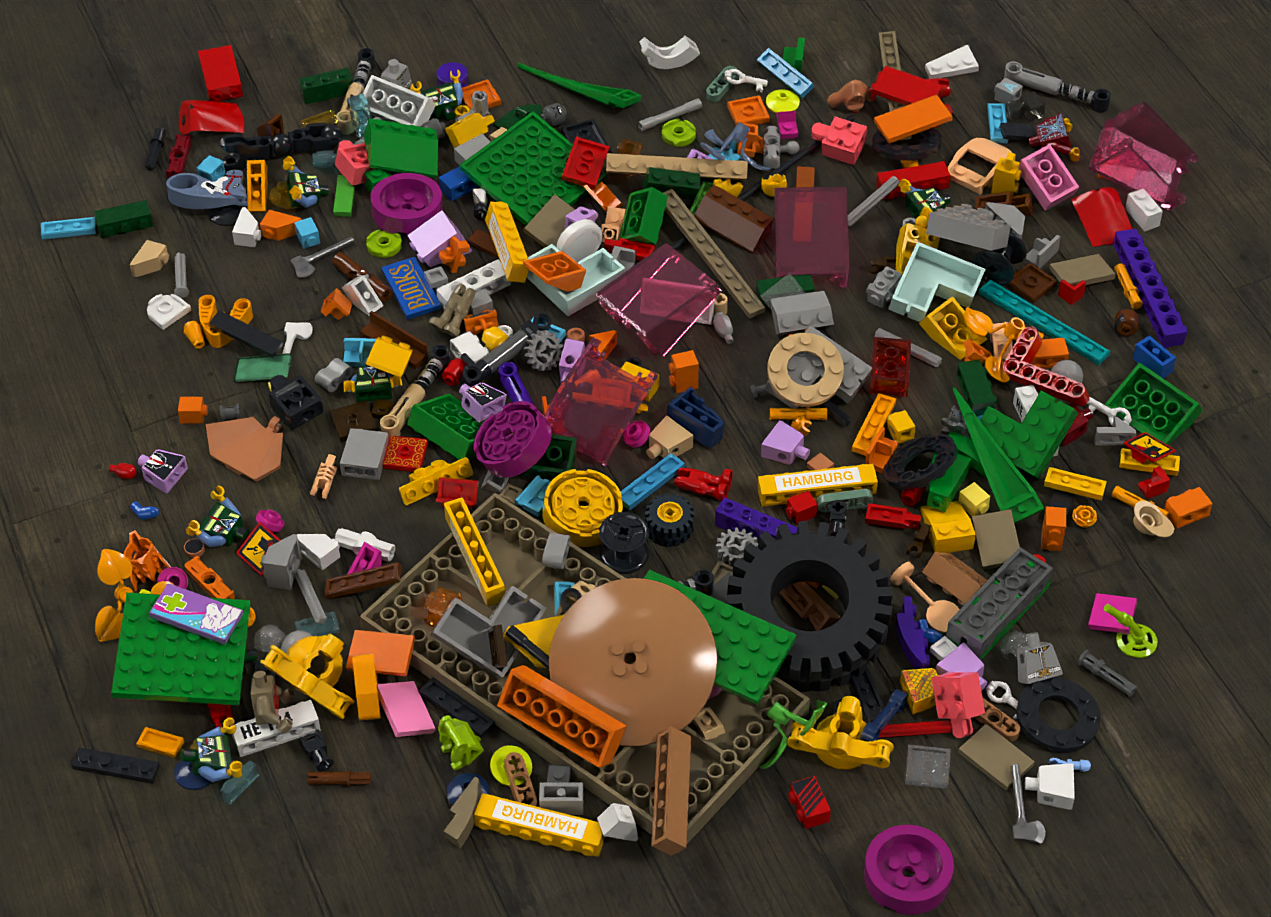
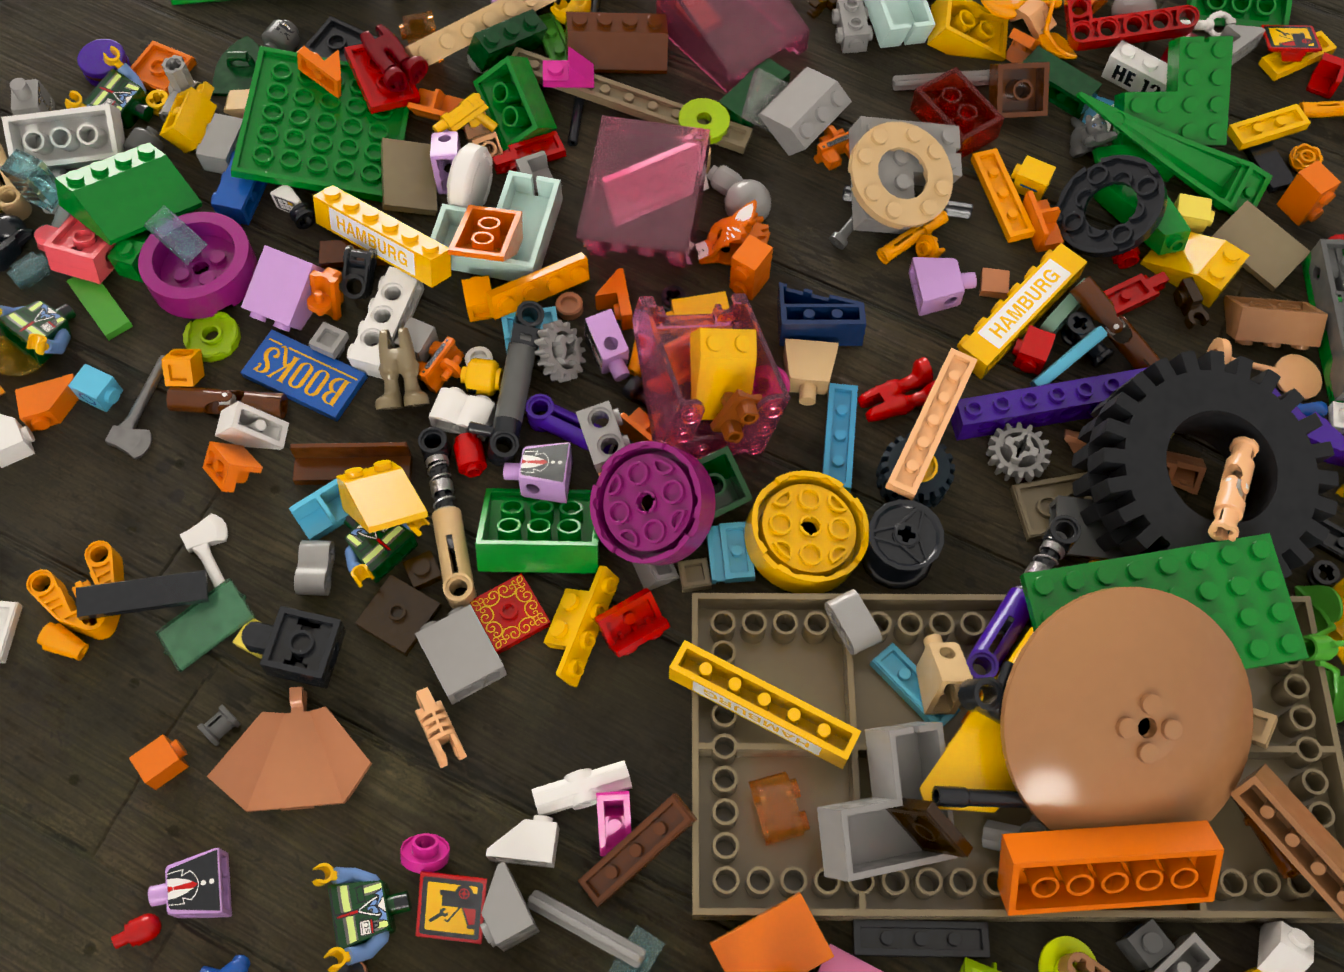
camera: 40 degrees left, 15 degrees up
none -> clear light blue plate [144,205,208,265]
none -> light orange brick [161,349,205,387]
none -> orange slope [297,46,341,98]
none -> black piece [341,245,377,299]
none -> dark red piece [360,24,429,92]
none -> yellow piece [432,93,498,132]
none -> light orange brick [462,275,493,322]
none -> light orange plate [486,252,590,320]
none -> dark pink slope [543,47,594,88]
none -> light grey brick [576,400,631,473]
none -> lime tile [678,98,730,145]
none -> yellow slope [690,328,757,420]
none -> orange piece [695,200,770,266]
none -> dark orange hips [710,389,764,443]
none -> light grey piece [724,179,771,220]
none -> light nougat plate [885,348,978,500]
none -> reddish brown brick [988,62,1050,118]
none -> medium azure tile [1030,326,1108,387]
none -> reddish brown piece [1070,276,1160,369]
none -> light nougat piece [1208,436,1259,542]

